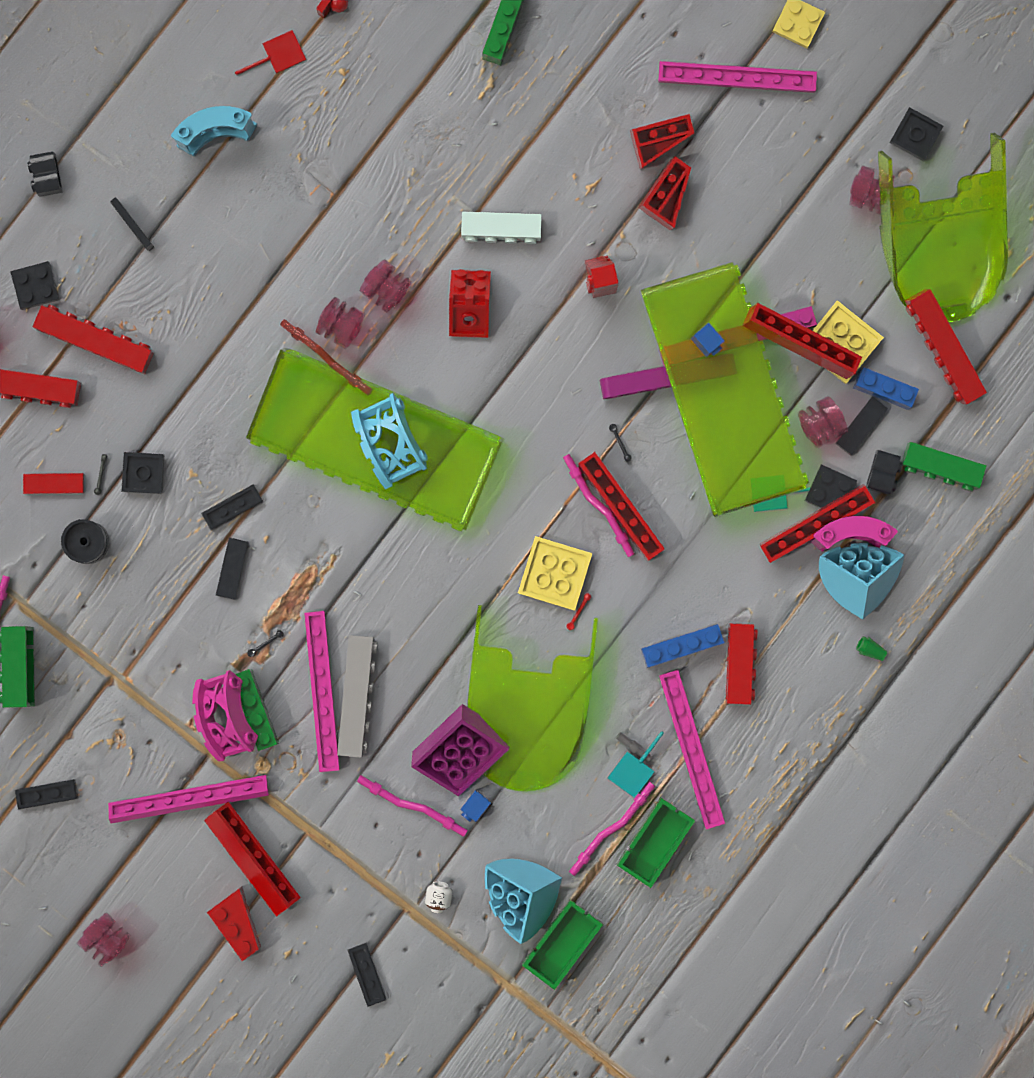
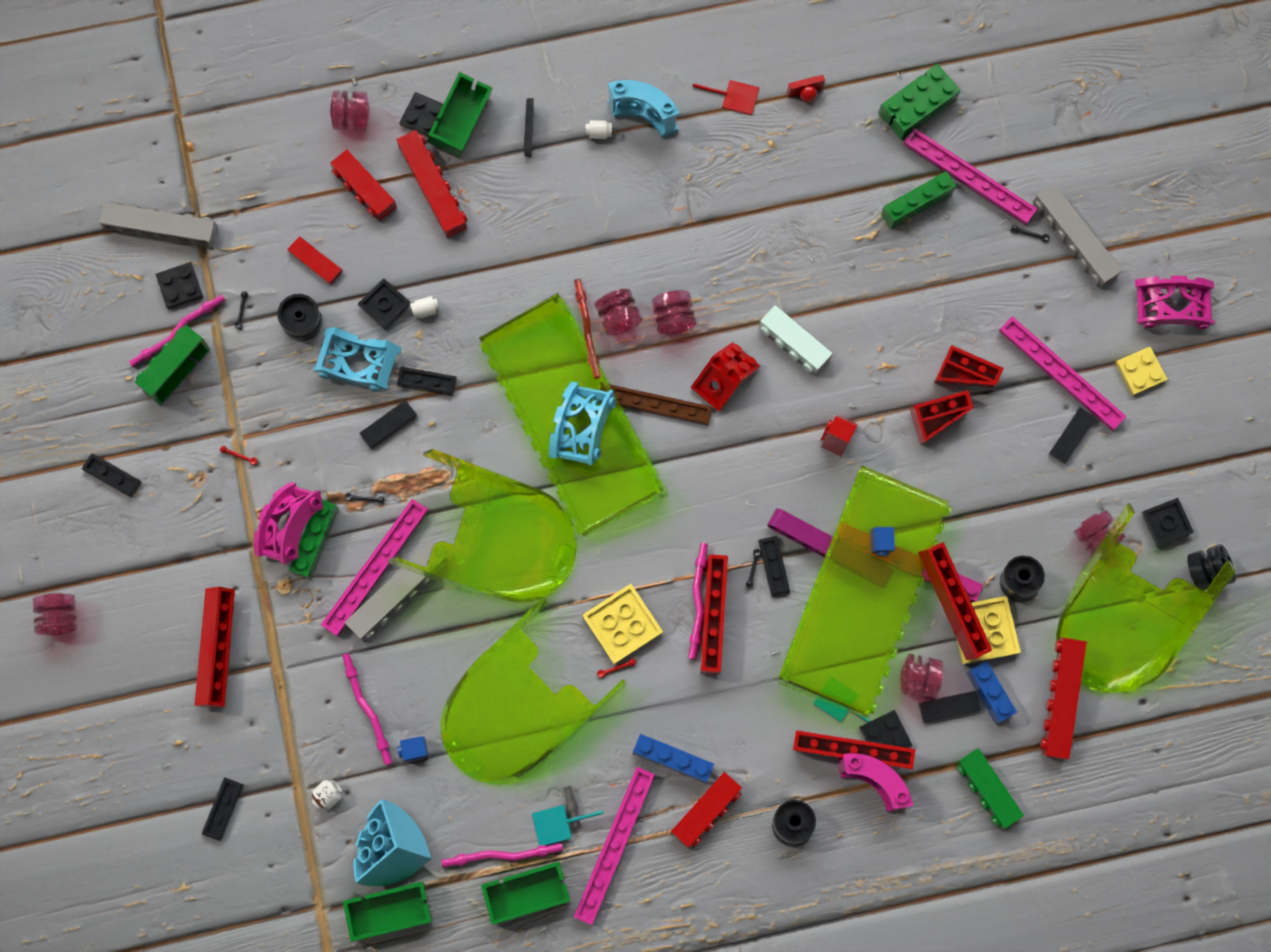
camera: 35 degrees right, 10 degrees down
black brick [27,151,63,197] -> none
pearl dark grey hinge [94,454,107,495] -> none
dark pink plate [108,775,269,824] -> none
red wedge [207,886,261,961] -> none
magenta slope [411,704,509,796] -> none
medium azure brick [819,543,904,620] -> none
green cone [856,636,887,661] -> none
black brick [866,450,903,495] -> none
none -> red hinge [220,446,258,465]
none -> black hinge [235,291,248,329]
none -> medium azure fence [313,327,402,392]
none -> clear neon green windscreen [388,449,577,603]
none -> white brick [410,296,439,319]
none -> green piece [427,72,493,158]
none -> white brick [586,120,612,139]
none -> reddish brown tile [599,383,712,426]
none -> black tile [758,536,790,596]
none -> black wheel [772,800,816,847]
none -> black wheel [1000,555,1045,602]
none -> black tile [1049,407,1096,464]
none -> black wheel [1187,544,1236,593]

